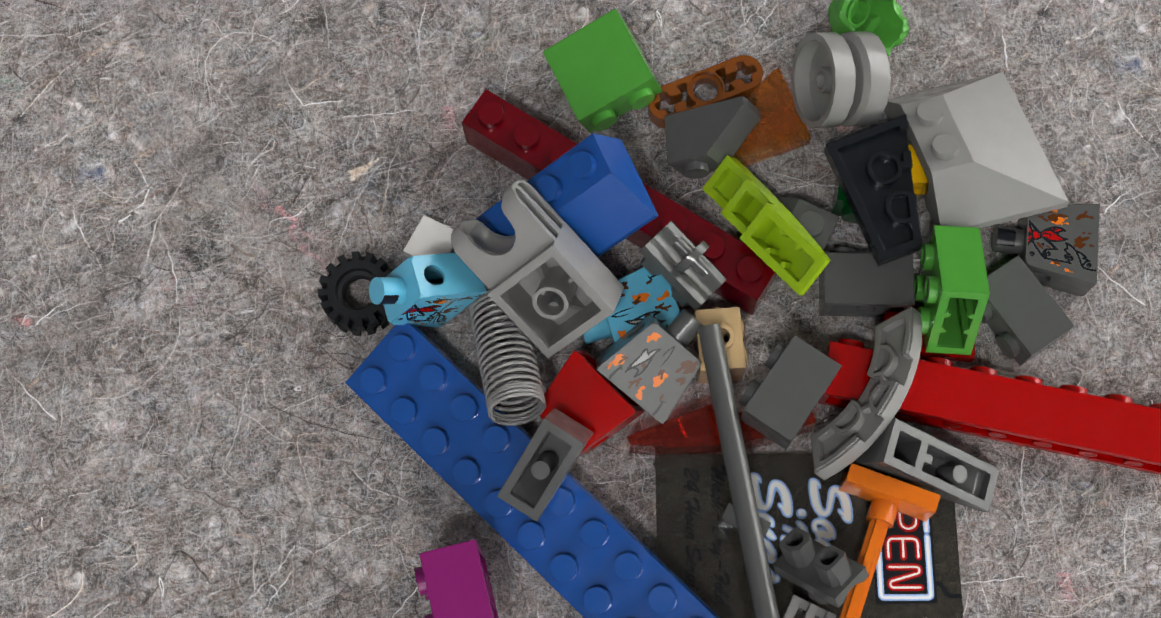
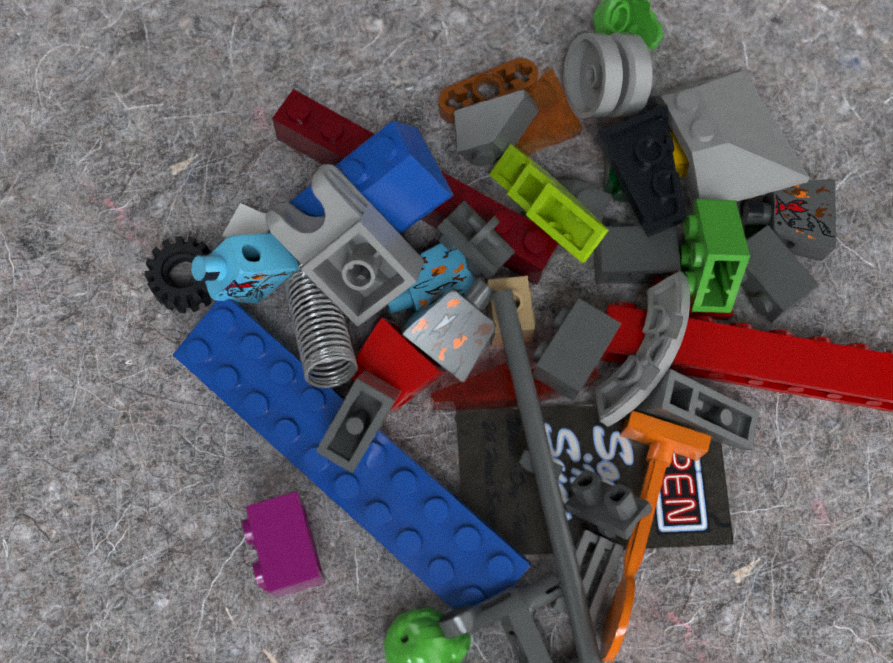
camera: 15 degrees left, 0 degrees up
bright green brick [542,8,663,133] -> none

